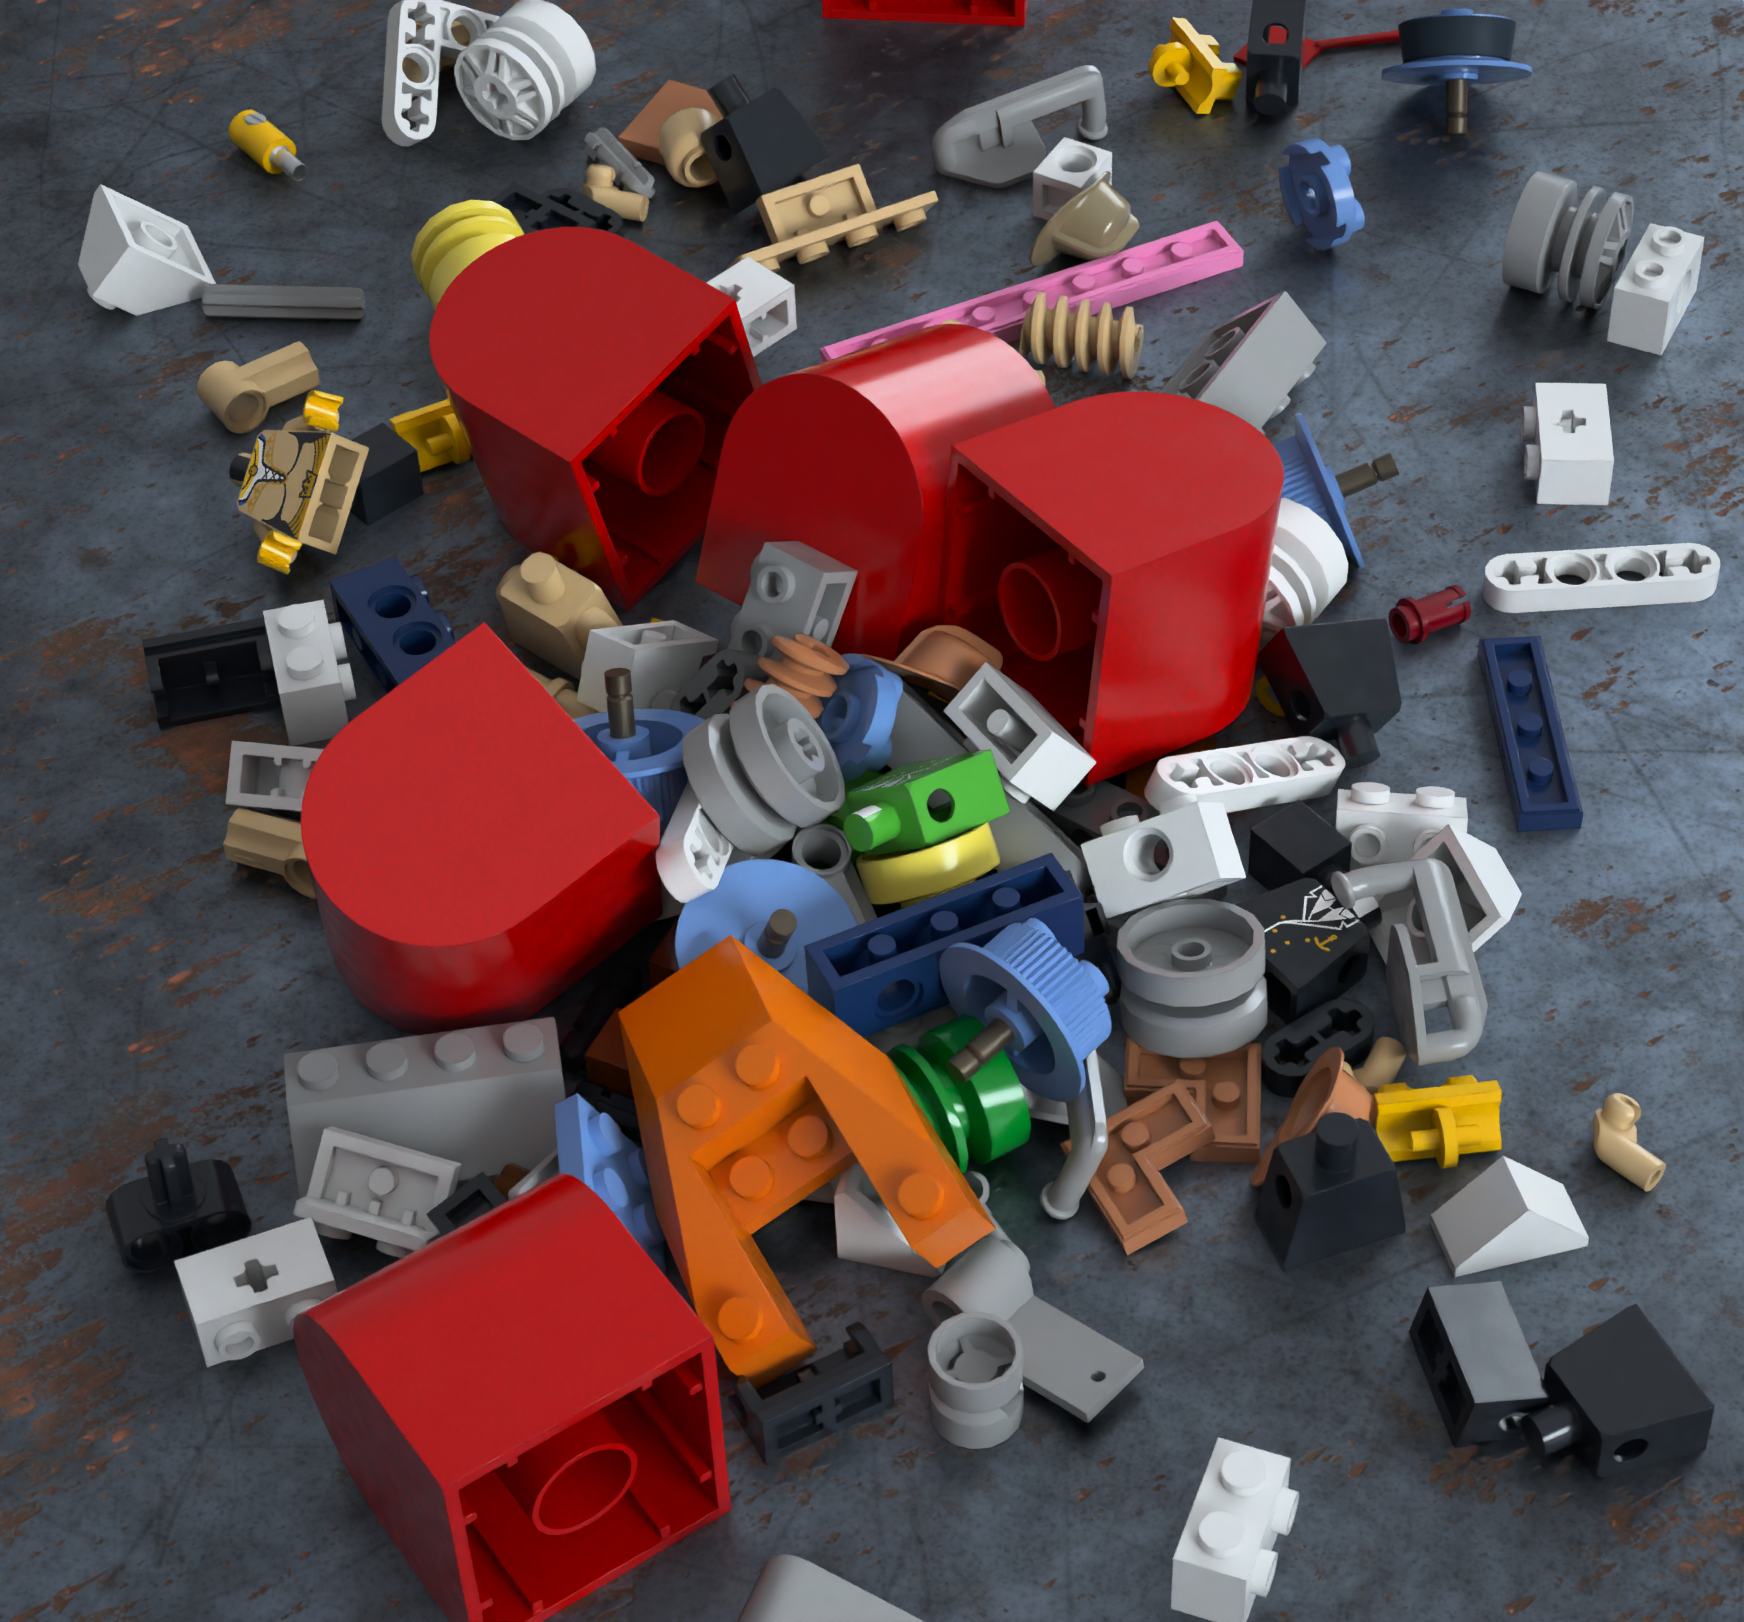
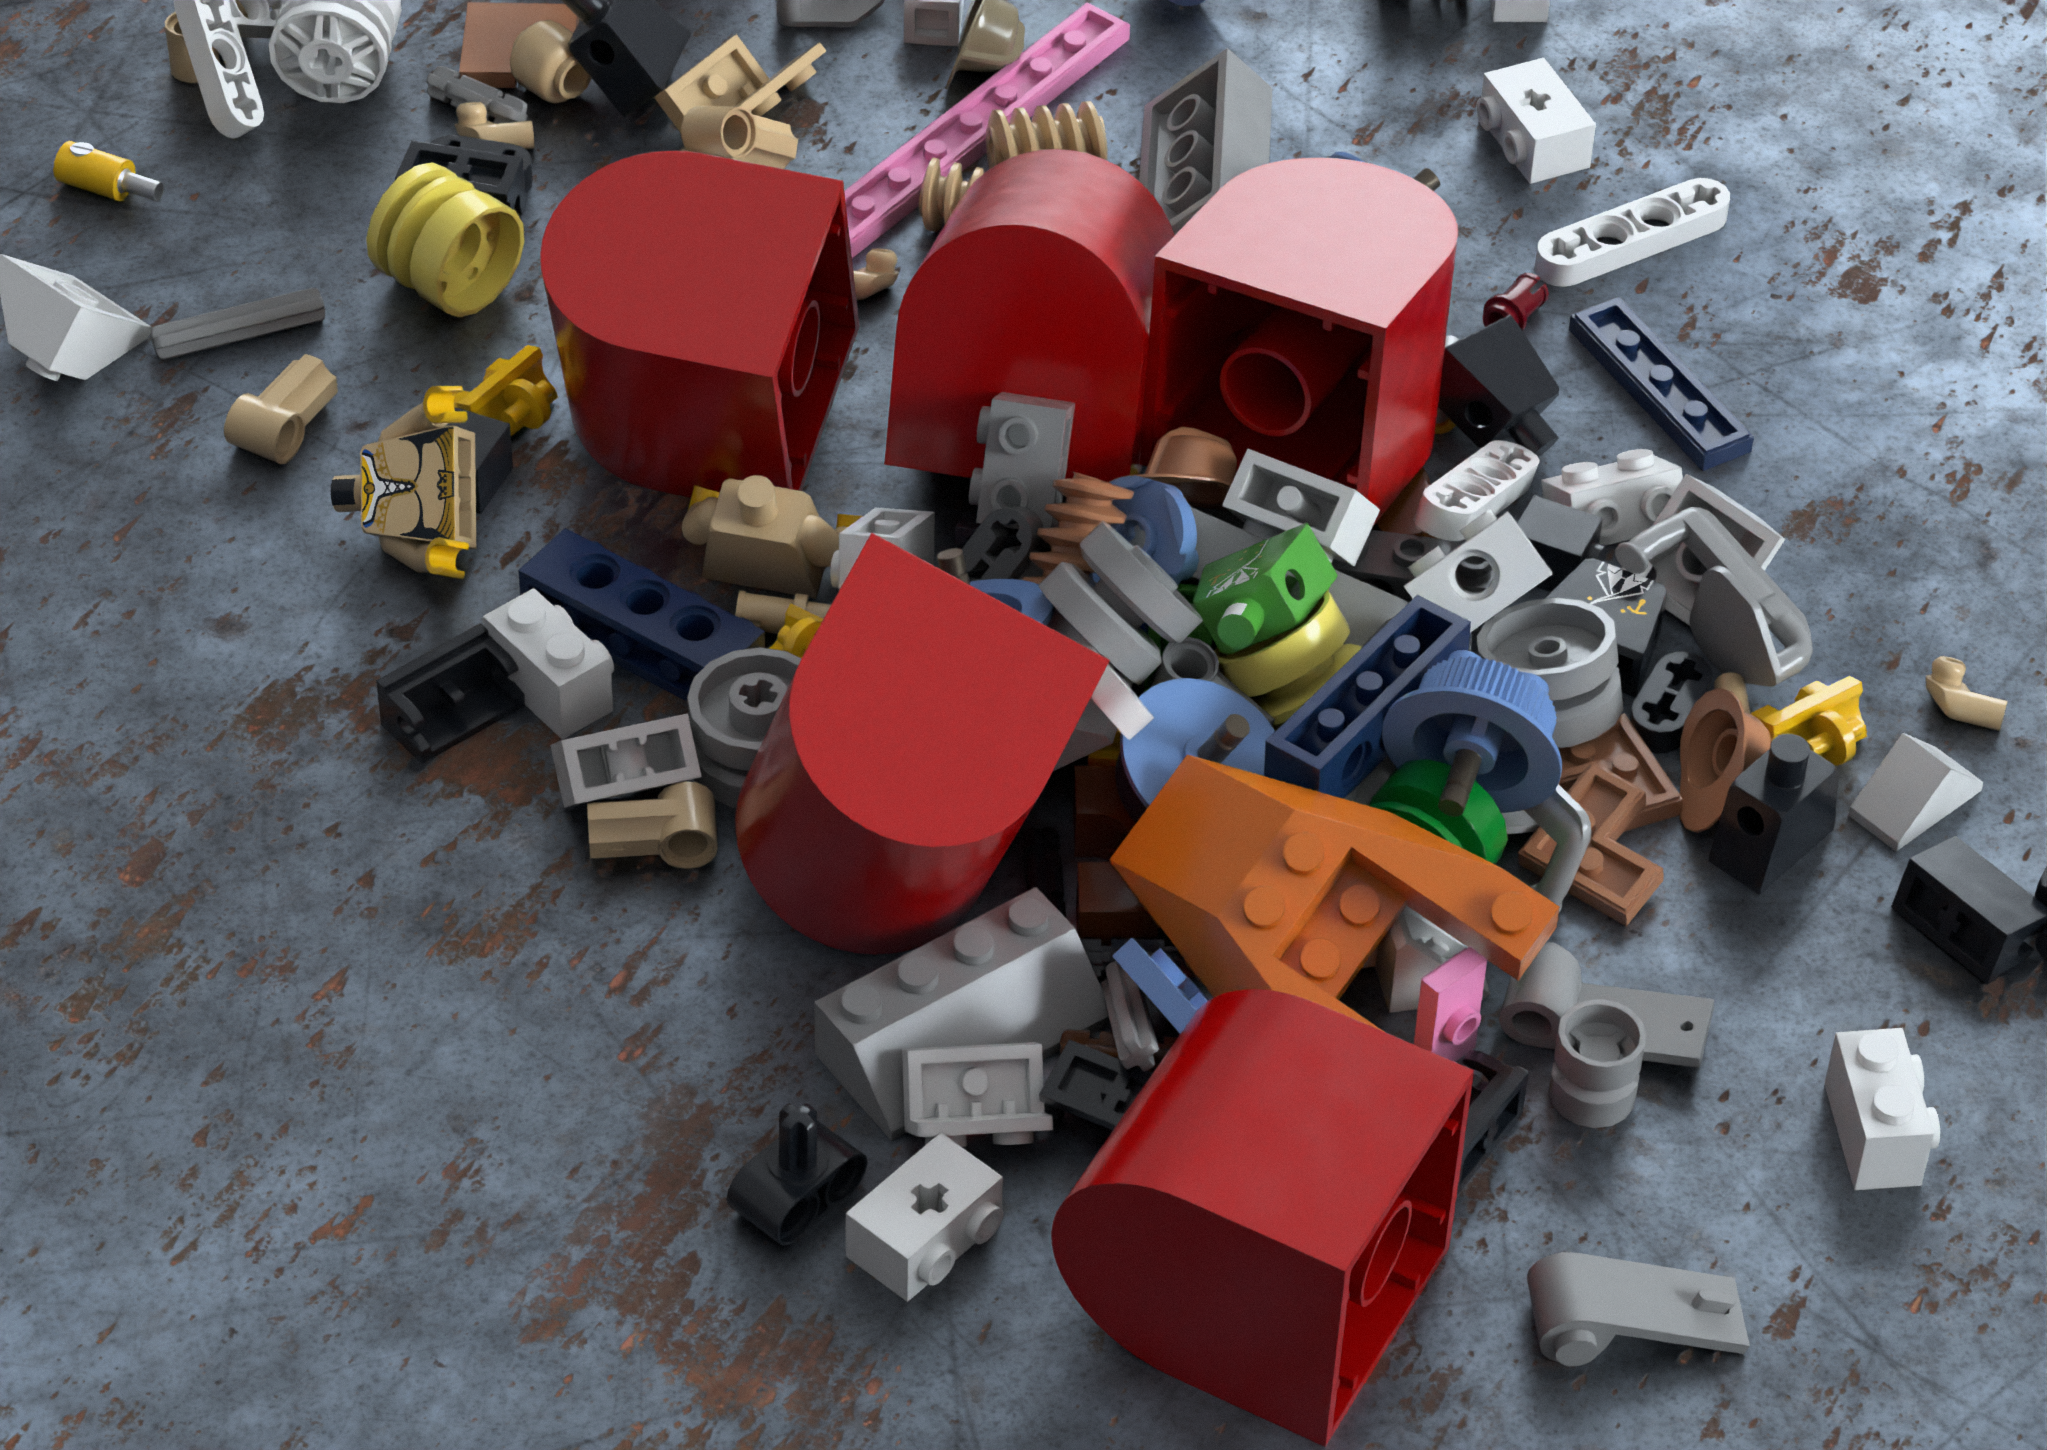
camera: 30 degrees left, 0 degrees up
none -> tan piece [681,106,798,169]
none -> bright pink plate [1414,946,1487,1062]

